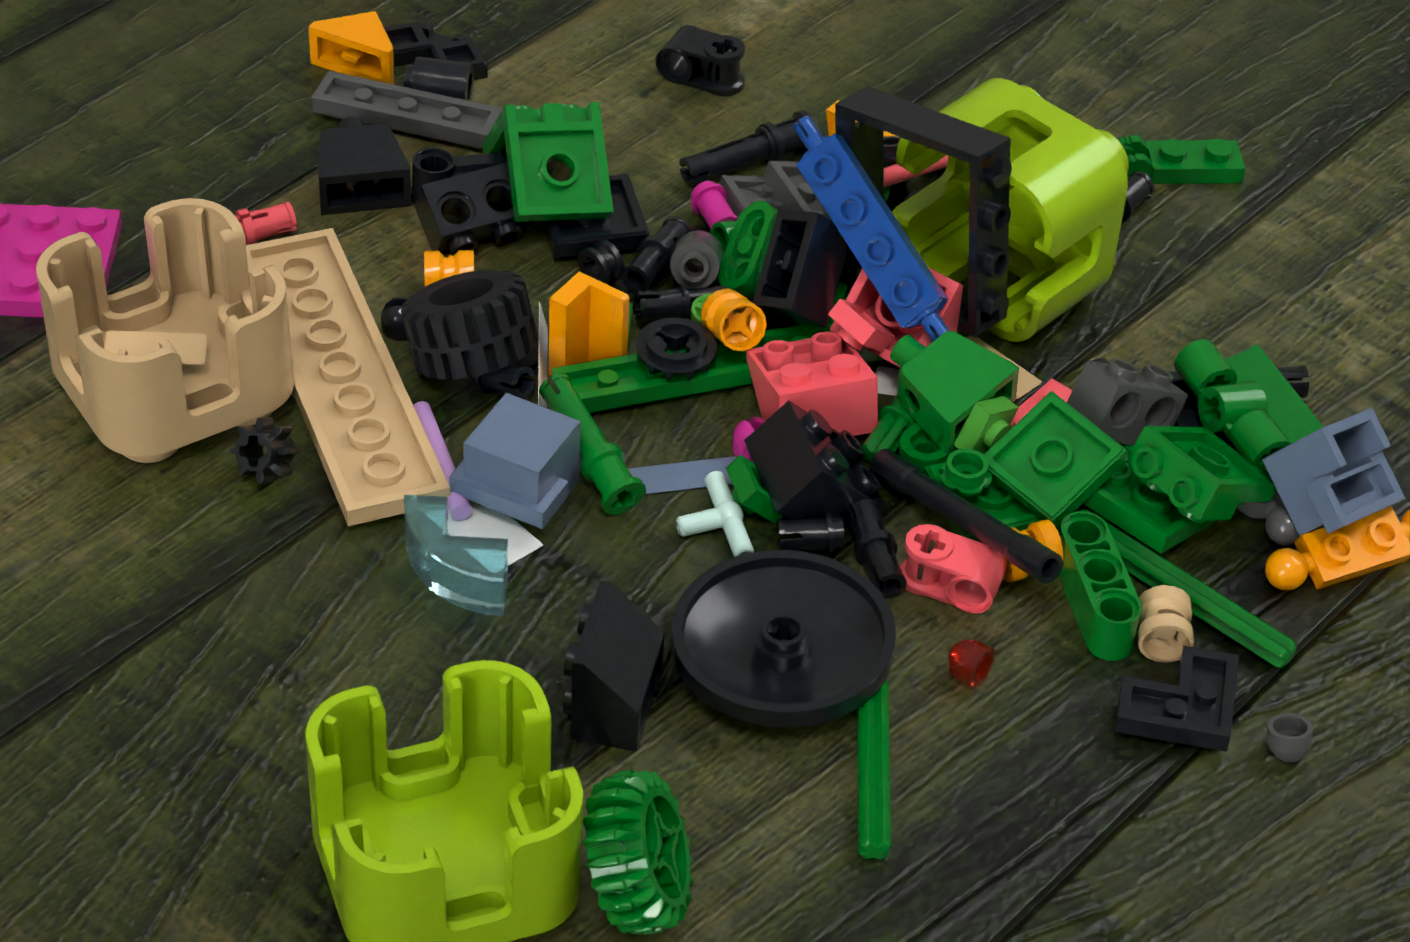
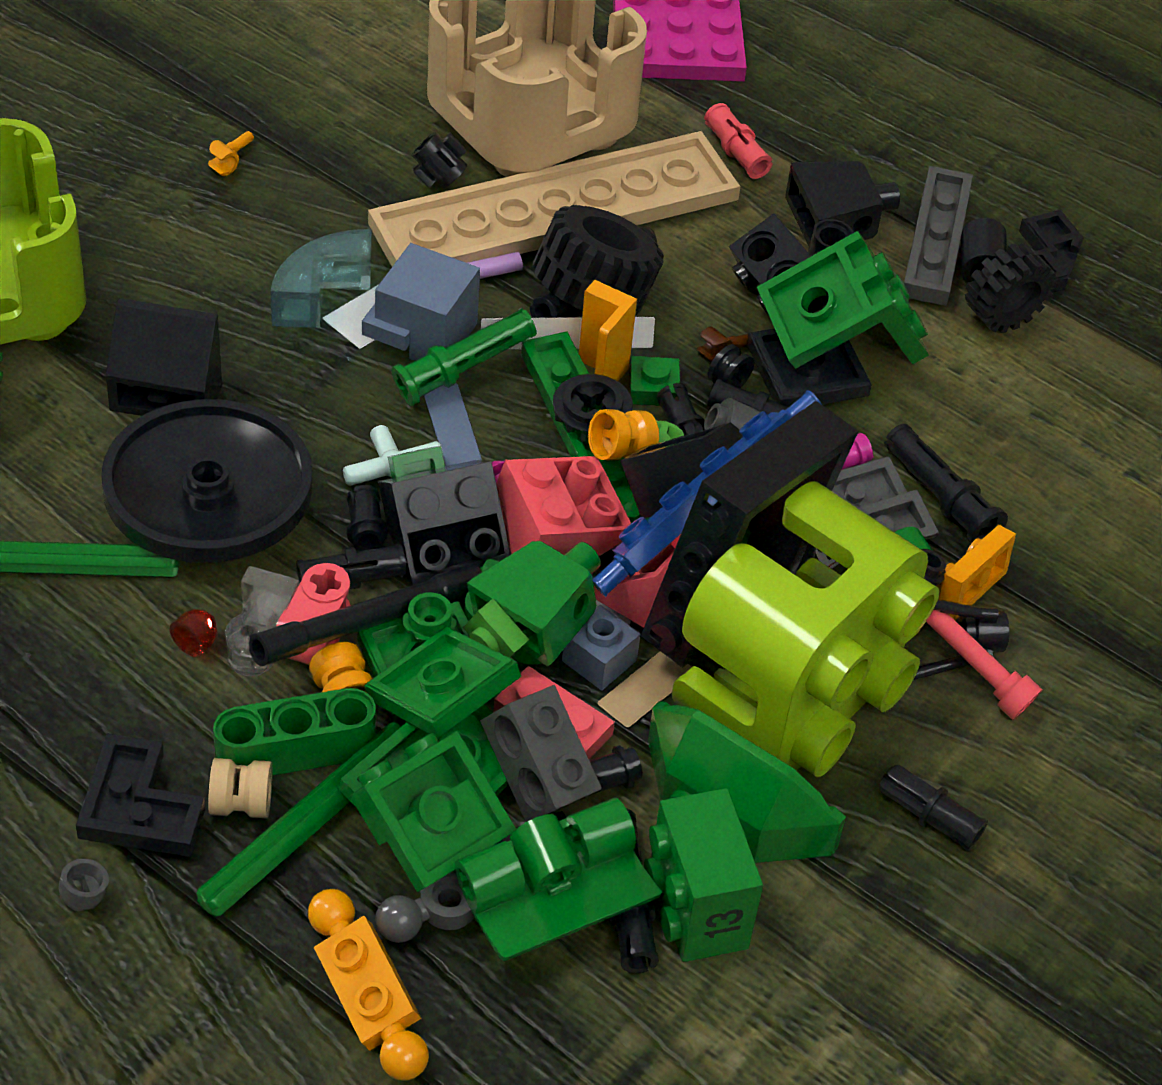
camera: 85 degrees right, 5 degrees up
tan sticker [104,330,207,365] -> none
light orange slope [309,11,394,85] -> none
light orange wheel [424,250,474,287] -> none
black piece [655,25,745,96] -> none
coral plate [828,299,895,352] -> none
green hinge [1118,135,1245,184] -> none
sand blue plate [1262,408,1406,536] -> none
none -> light orange hand [208,131,254,176]
none -> clear leg [225,566,299,677]
none -> green brick [644,788,763,962]
none -> green wedge [648,701,846,863]
none -> reddish brown hand [696,326,749,362]
none -> black tyre [965,243,1057,333]

